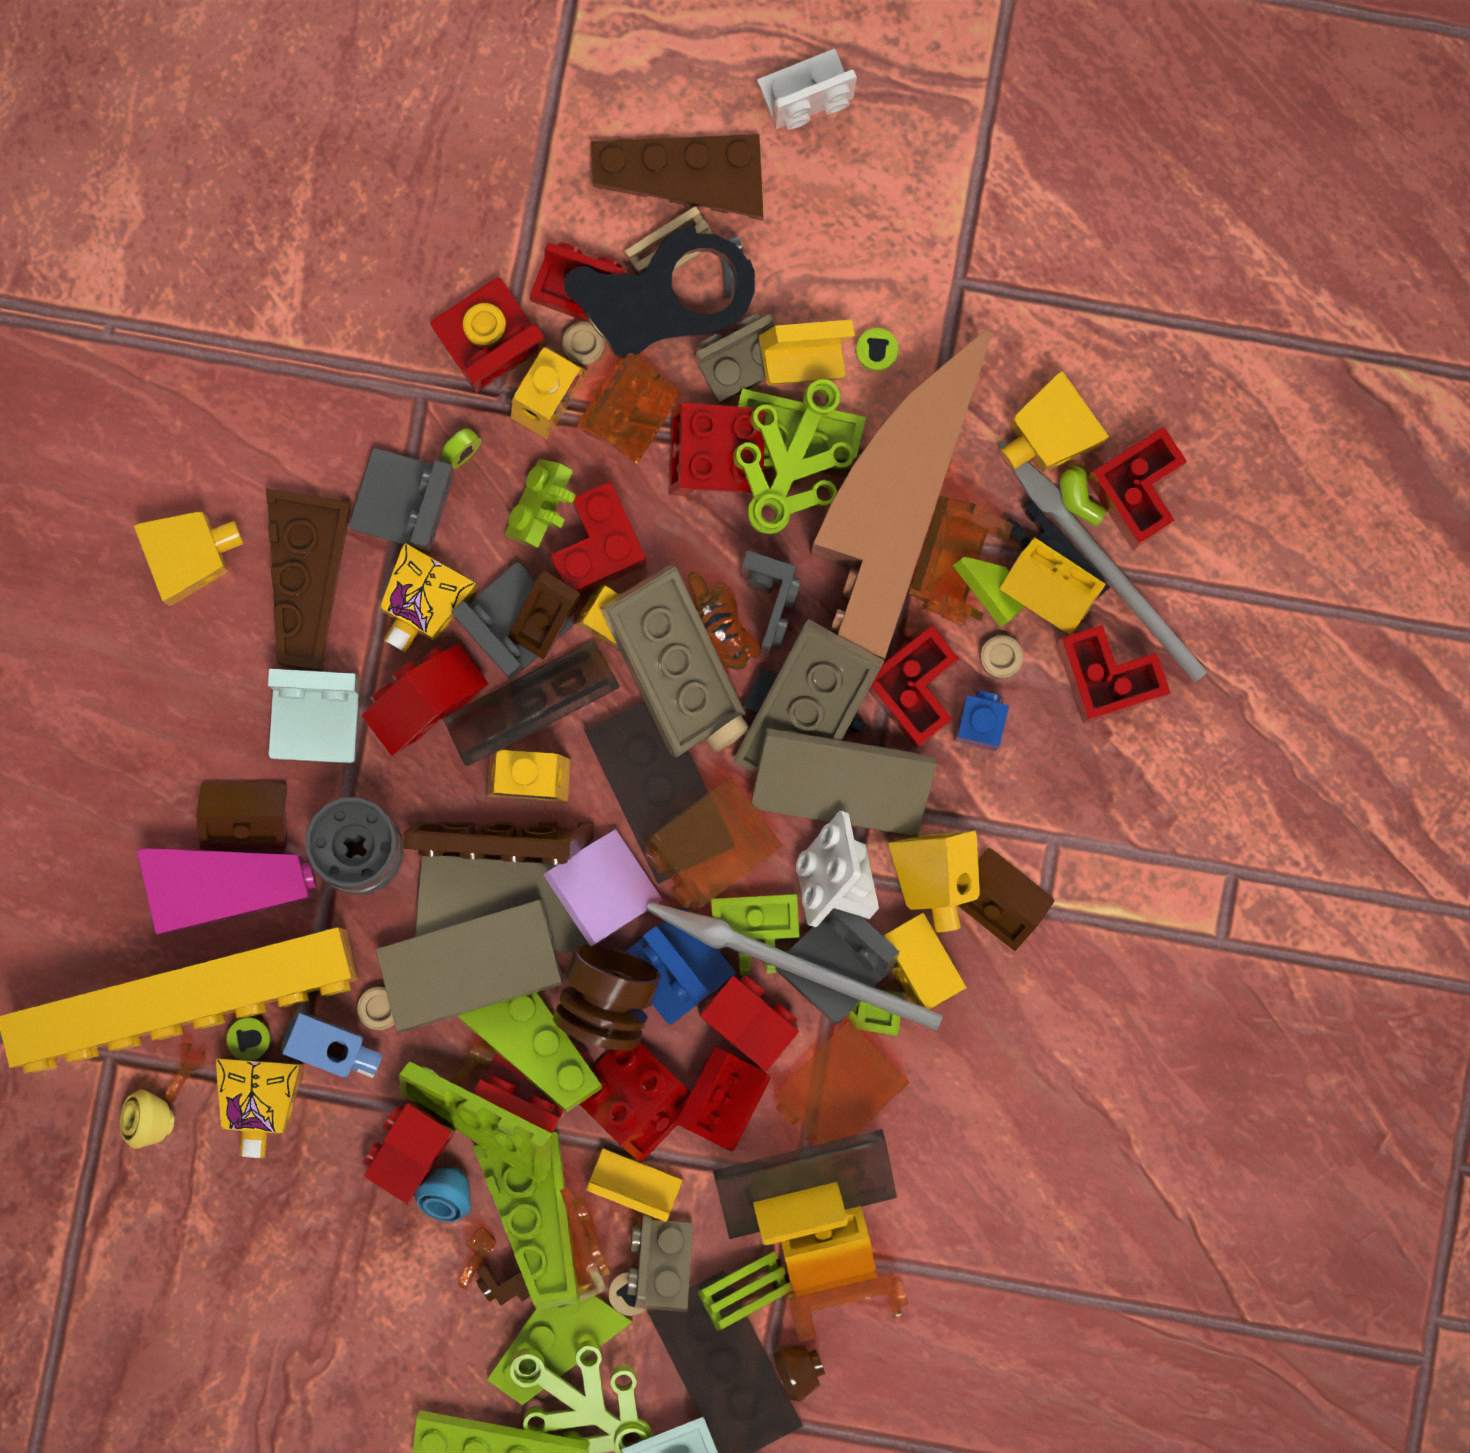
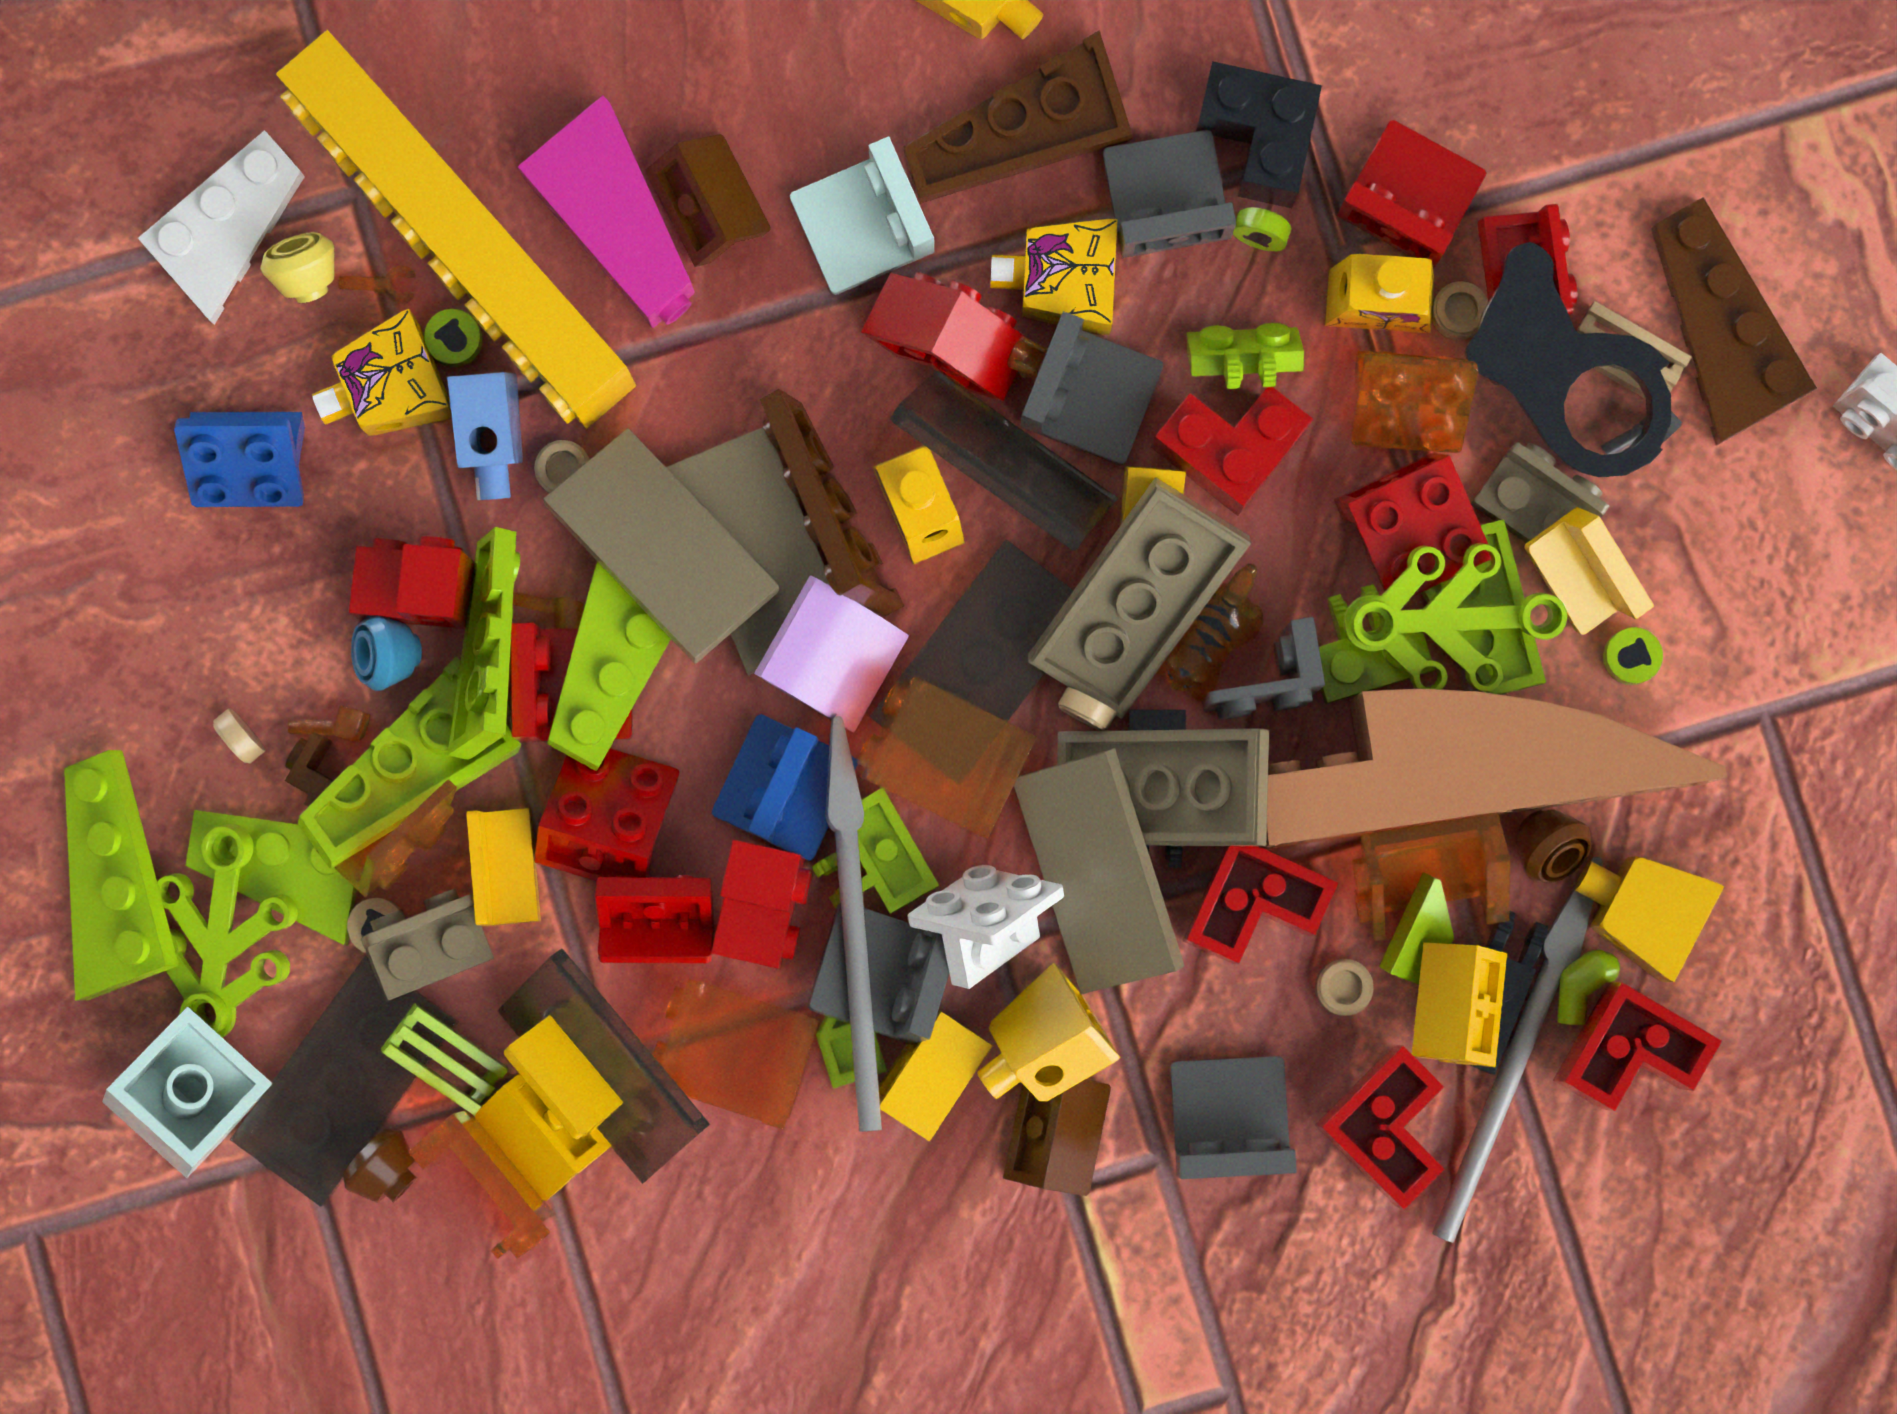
camera: 70 degrees right, 0 degrees up
dark grey wheel [306,798,404,895] -> none
yellow tile [463,303,506,348] -> none
reddish brown slope [508,571,581,660] -> none
reddish brown wheel [553,945,661,1050] -> none
blue brick [954,691,1009,751] -> none
none -> white wing [138,130,305,325]
none -> blue bracket [174,412,305,507]
none -> tan tile [213,708,266,764]
none -> clear orange hand [1007,336,1048,380]
none -> dark grey bracket [1170,1056,1297,1179]
none -> black brick [1196,61,1322,209]
none -> lime hinge [1319,584,1435,705]
none -> reddish brown cone [1516,810,1591,883]

